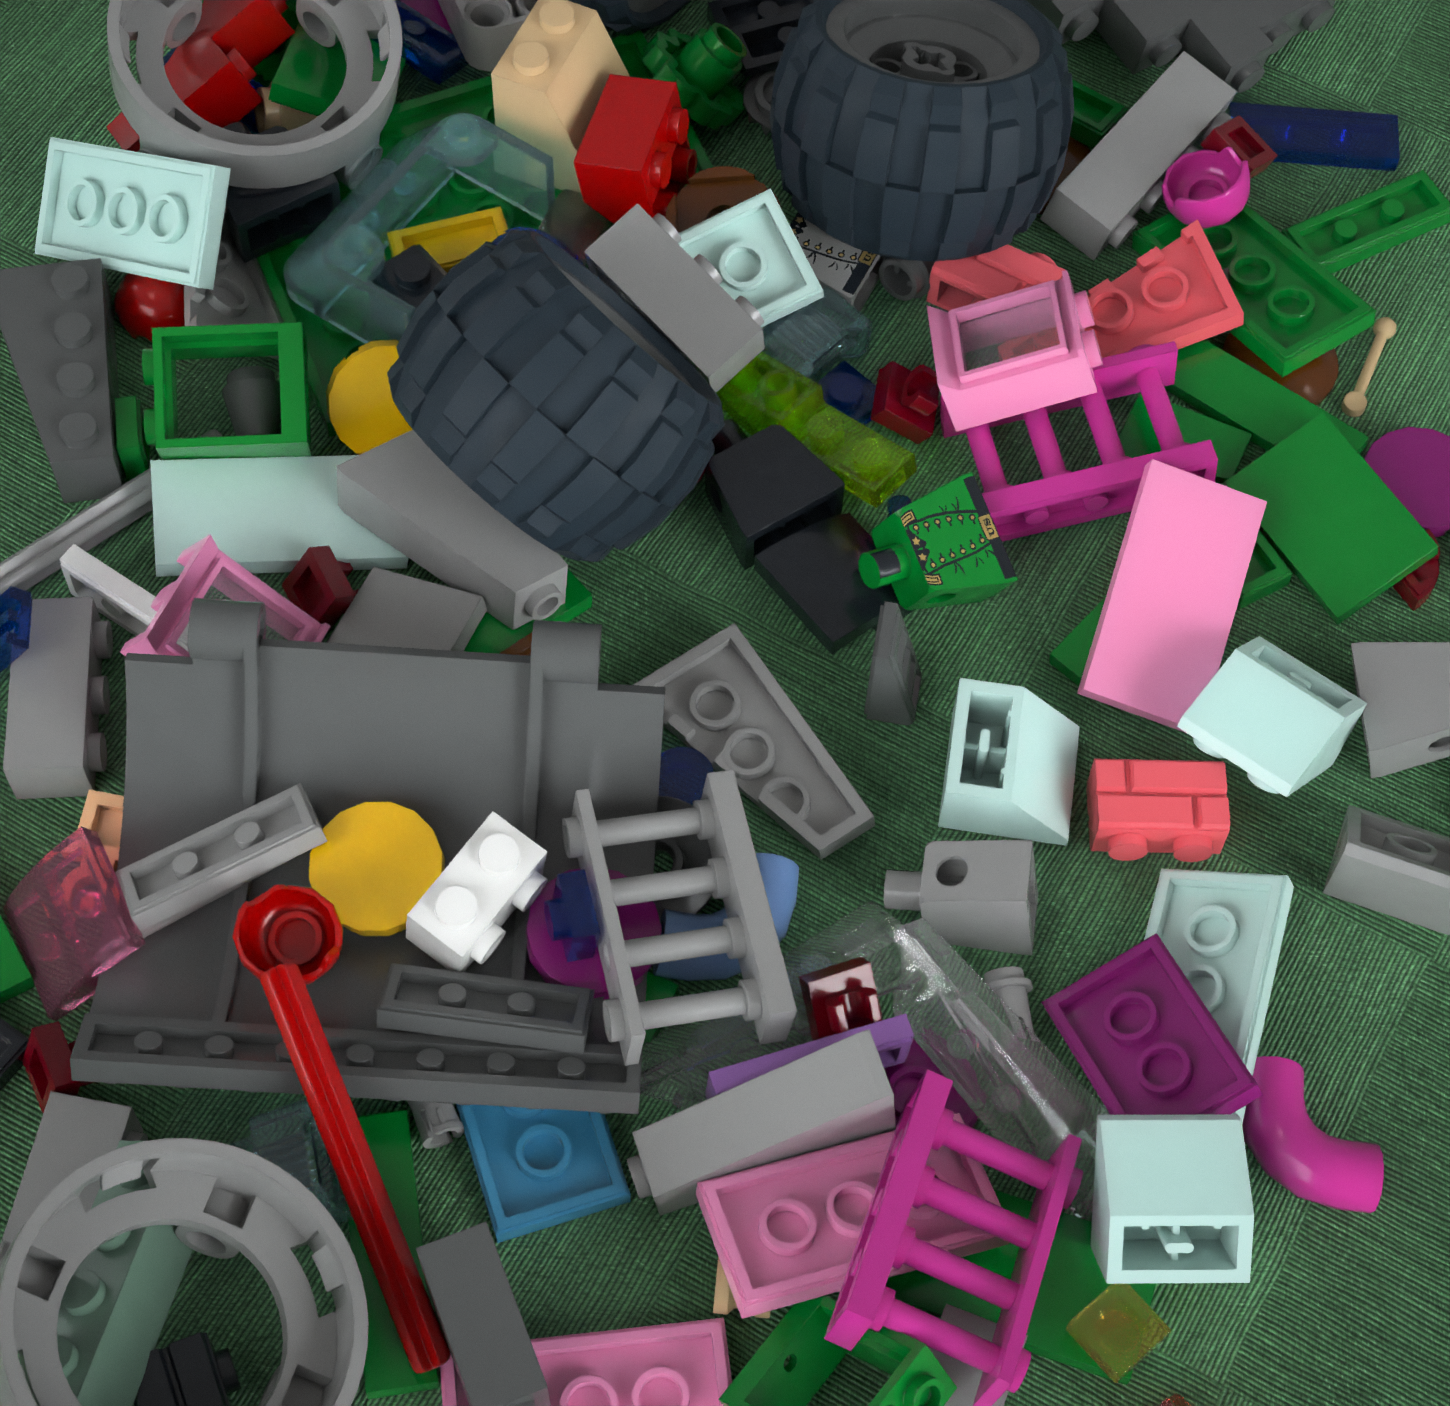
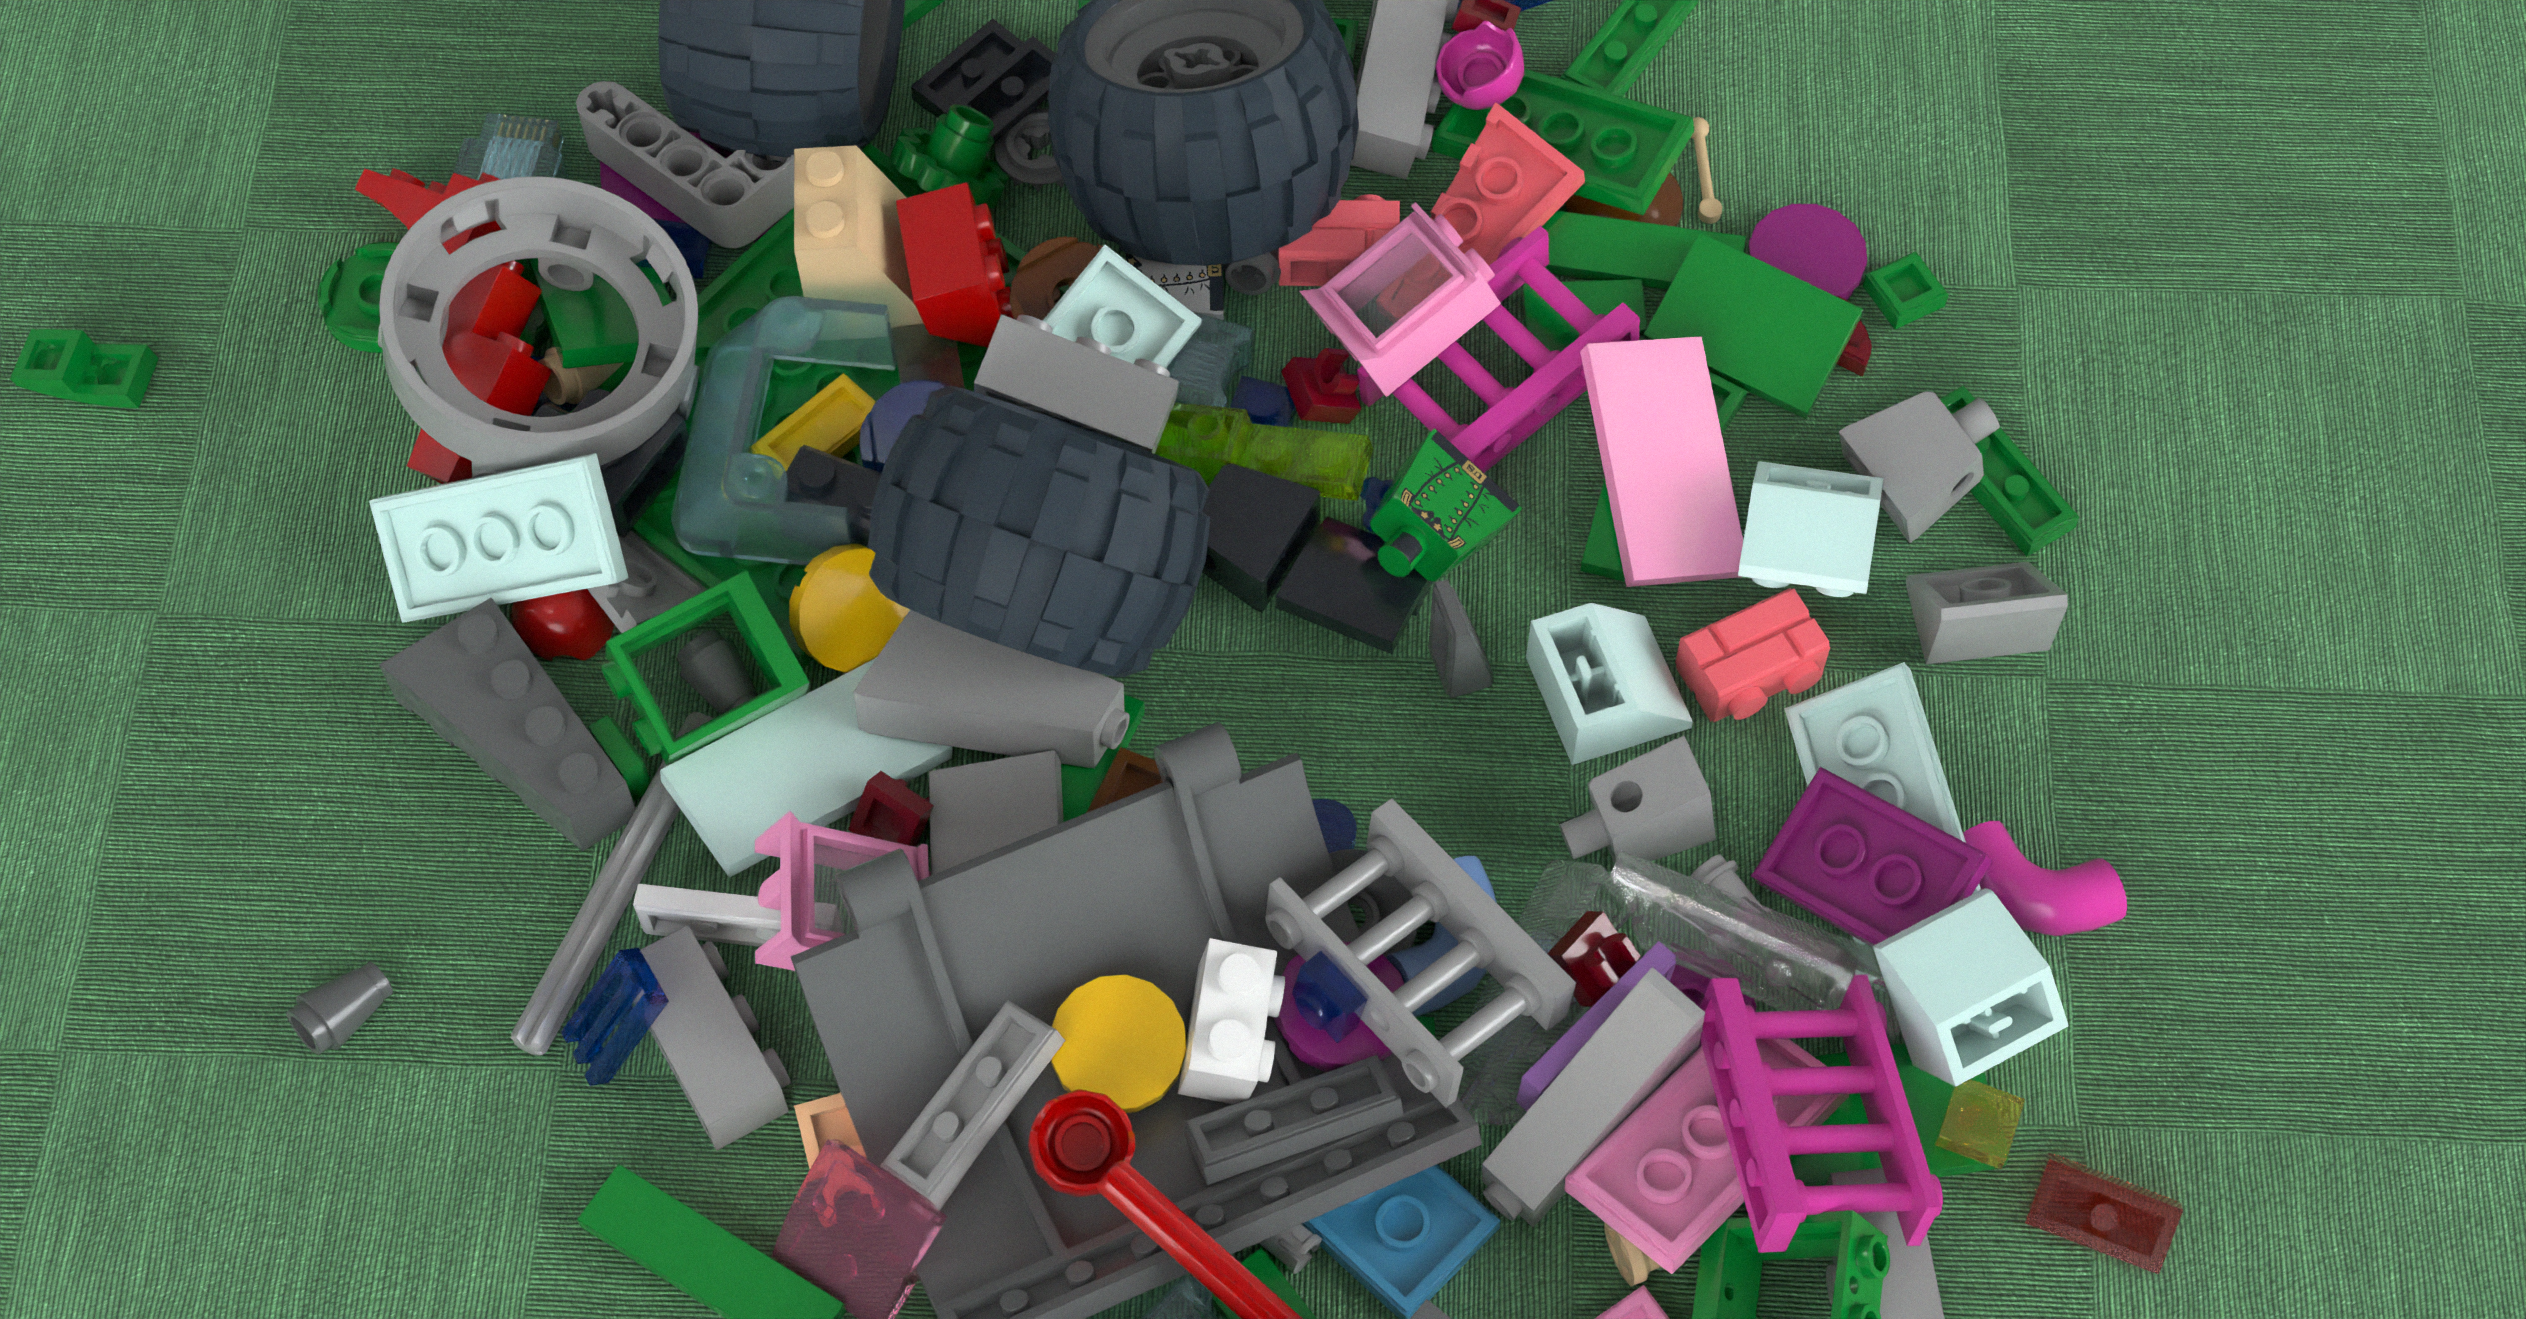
camera: 25 degrees left, 0 degrees up
light grey wing [633,623,875,860] -> none

